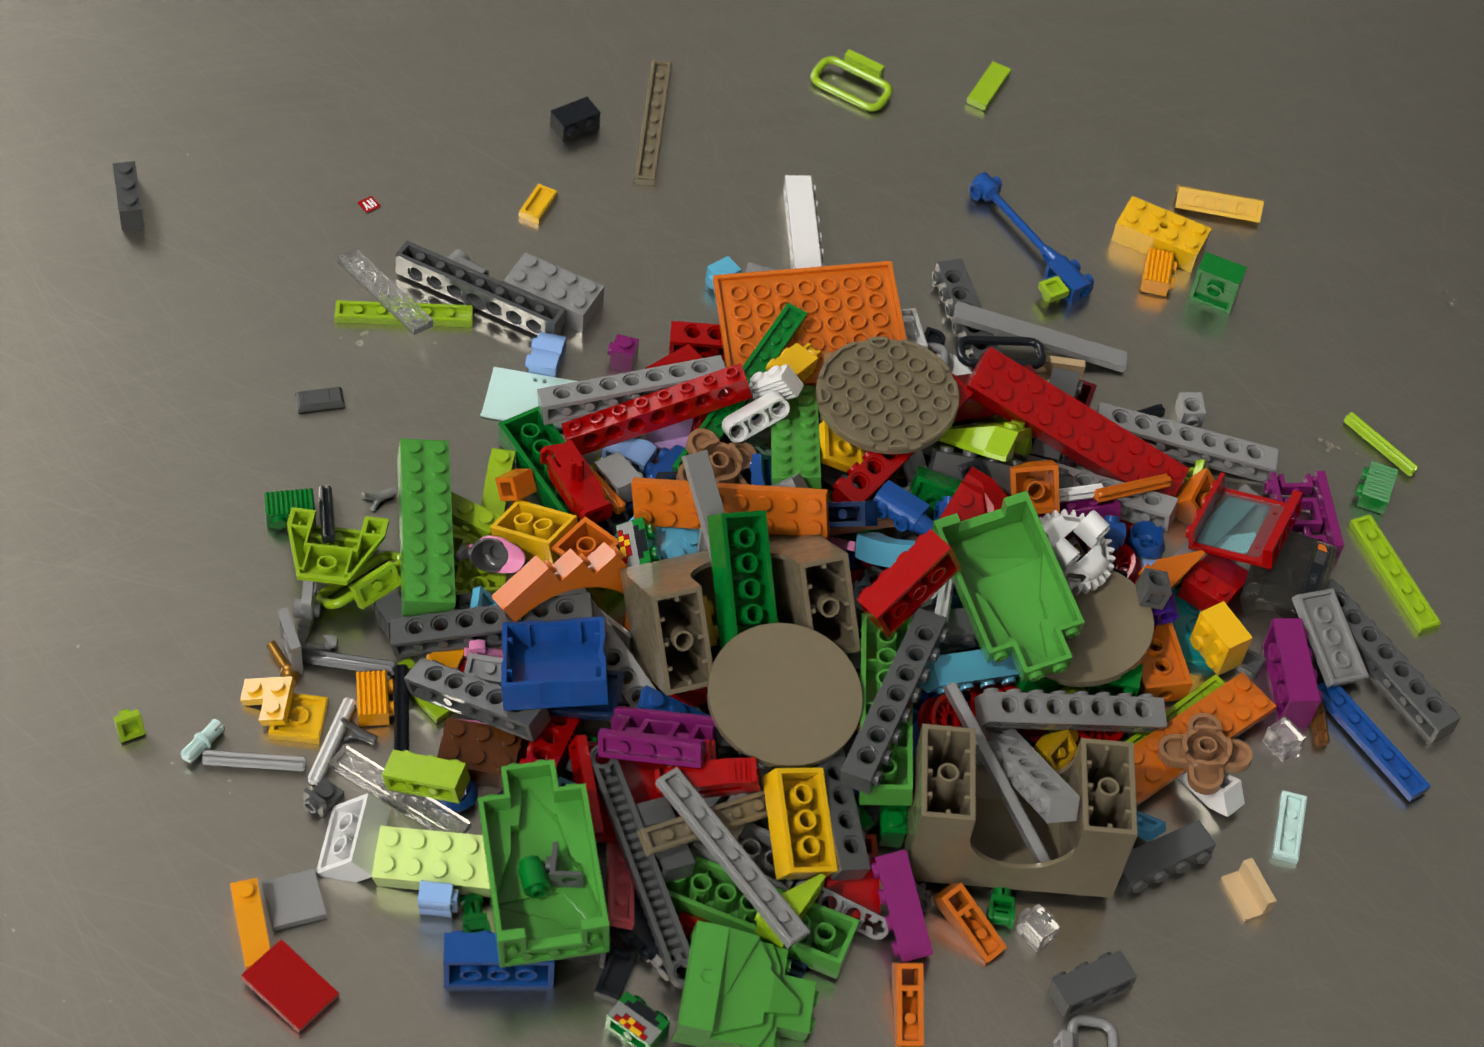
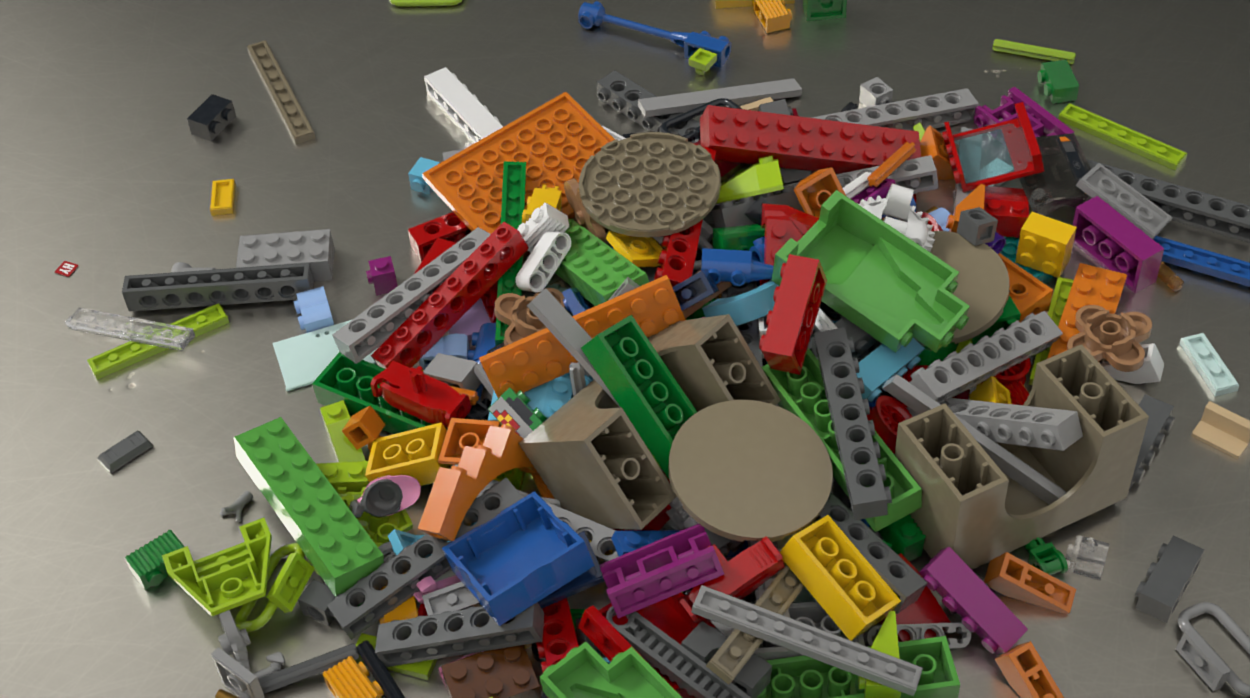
camera: 20 degrees left, 5 degrees down
black axle [319,485,335,544] -> none
blue hair [1127,521,1165,558] -> none
dark grey tile [1234,649,1266,679] -> none
clear brick [1262,716,1306,762] -> none

